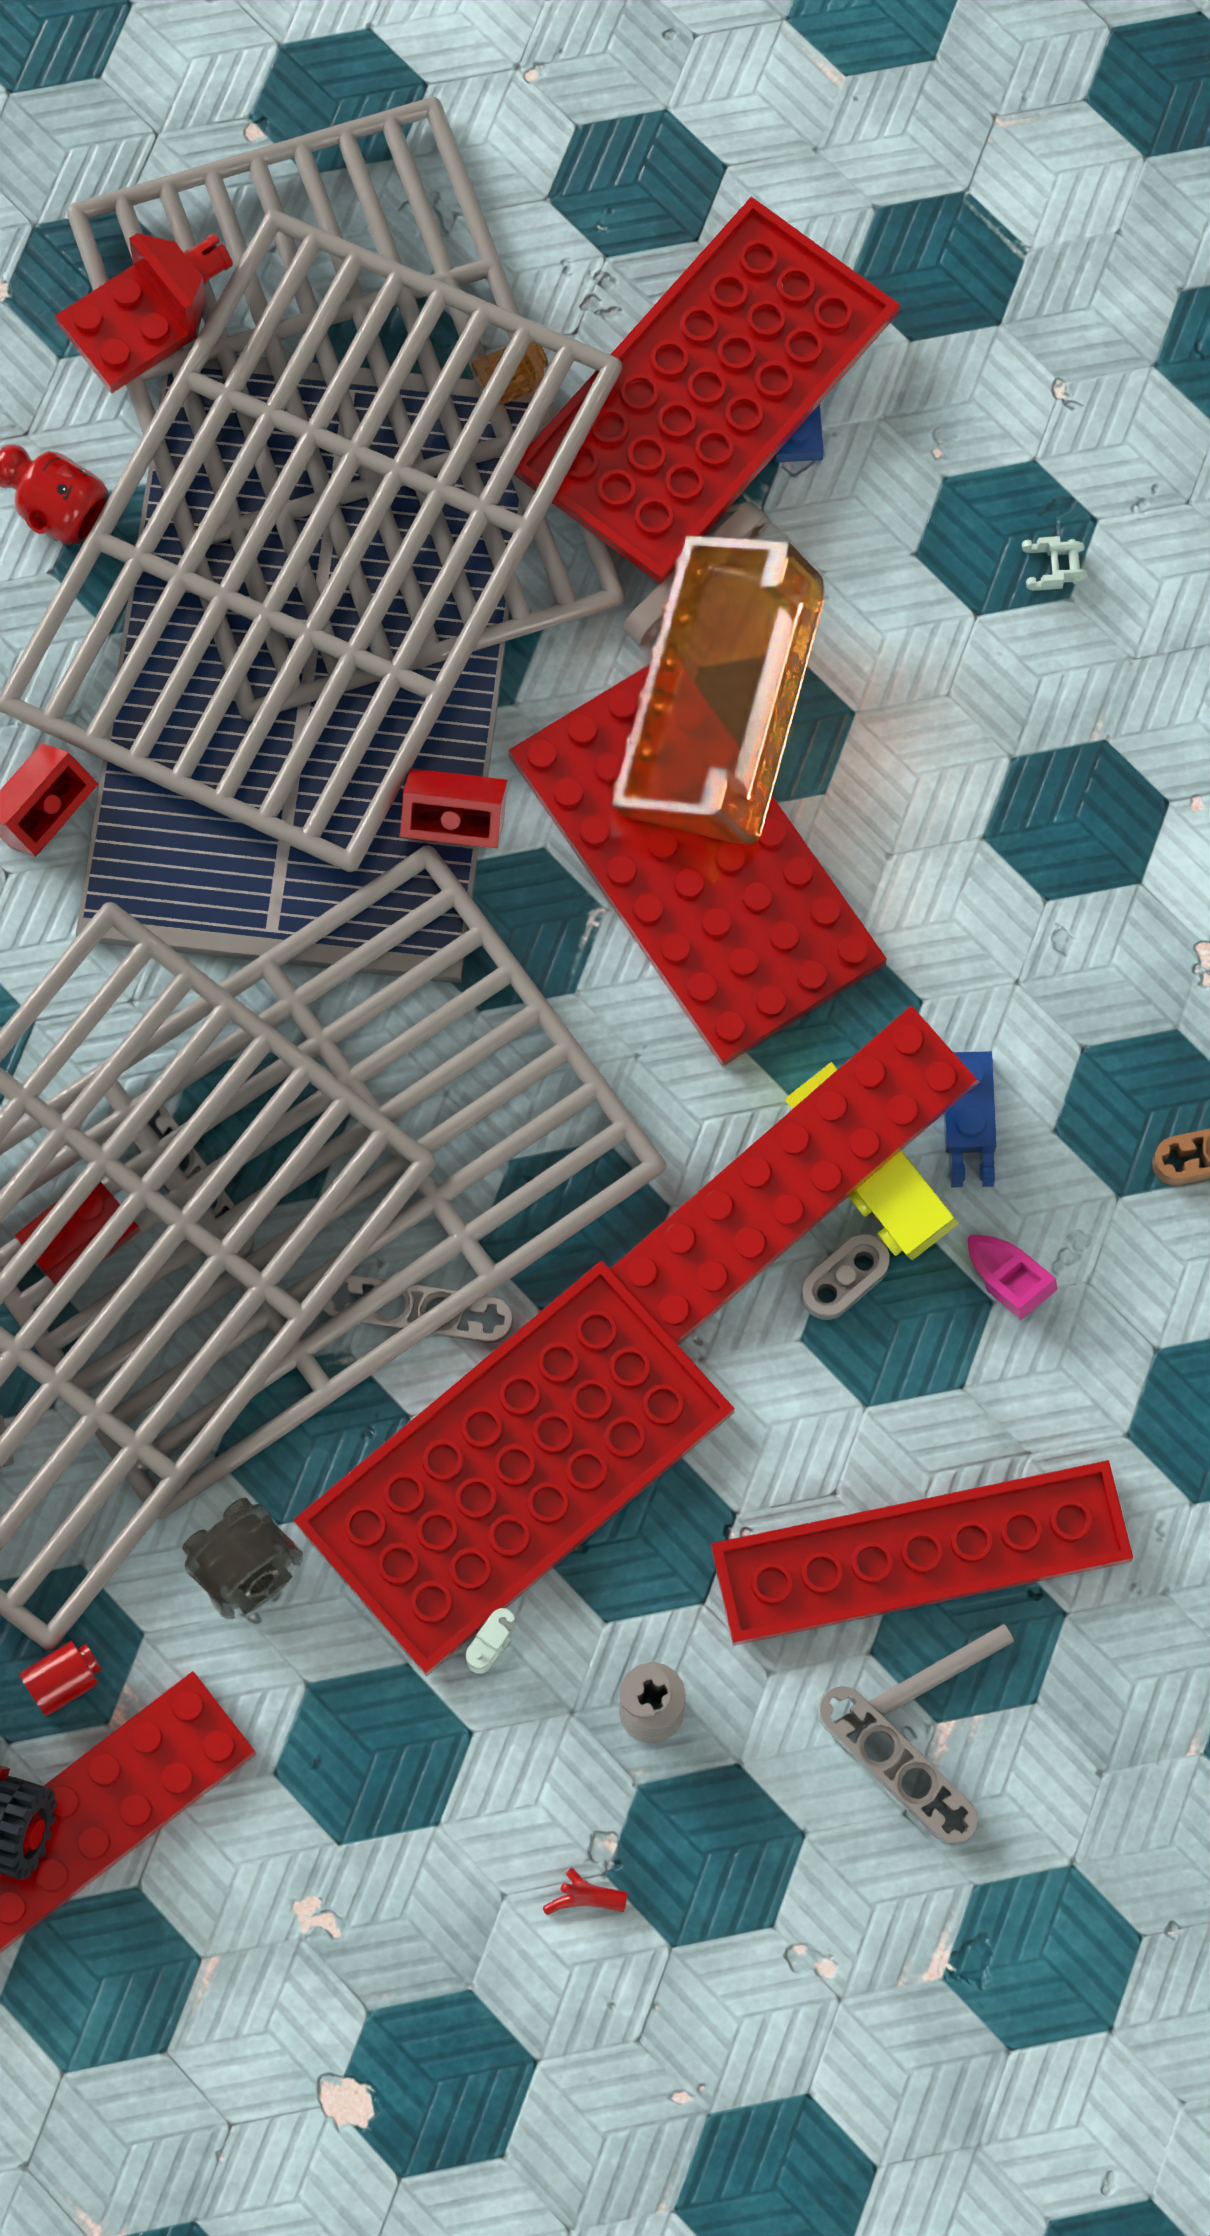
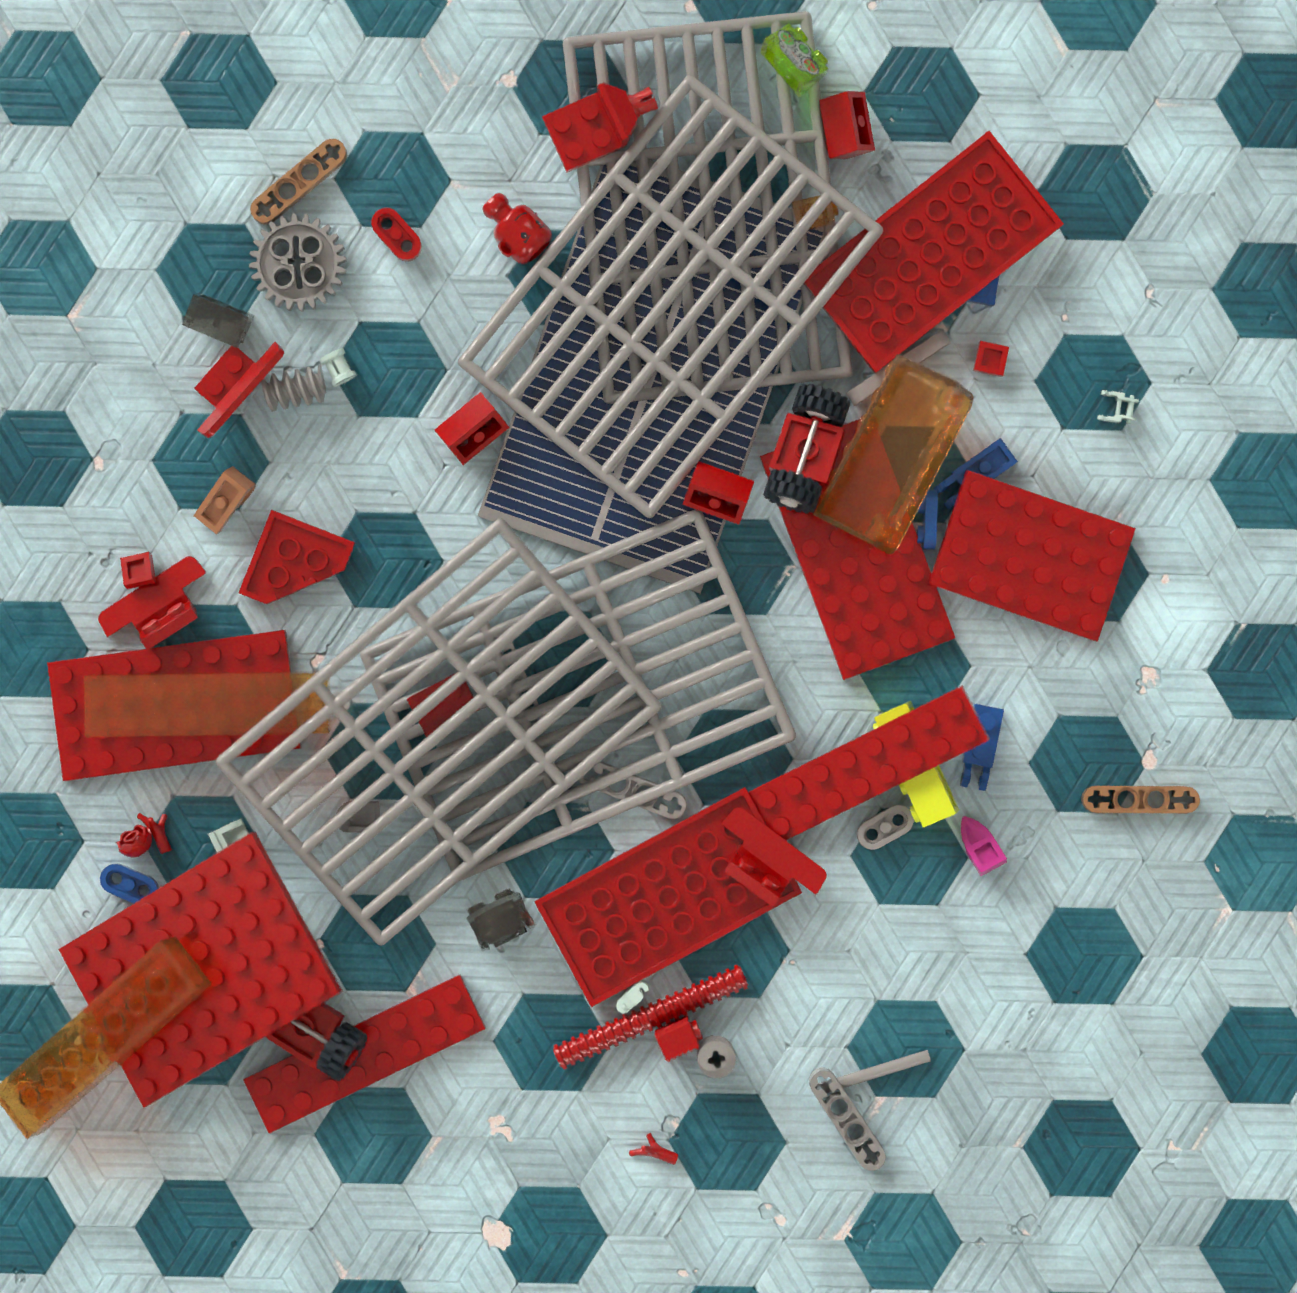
camera: 10 degrees right, 15 degrees up
red brick [19,1641,102,1717] -> none
red plate [711,1460,1133,1646] -> none
none -> red piece [553,964,748,1070]
none -> red brick [655,1016,703,1062]
none -> red plate [721,808,827,907]
none -> clear neon green slope [760,23,829,98]
none -> plate [763,384,850,513]
none -> red brick [819,91,875,159]
none -> blue plate [917,490,938,550]
none -> red plate [928,470,1136,642]
none -> blue hinge [933,438,1018,509]
none -> red plate [973,341,1009,377]

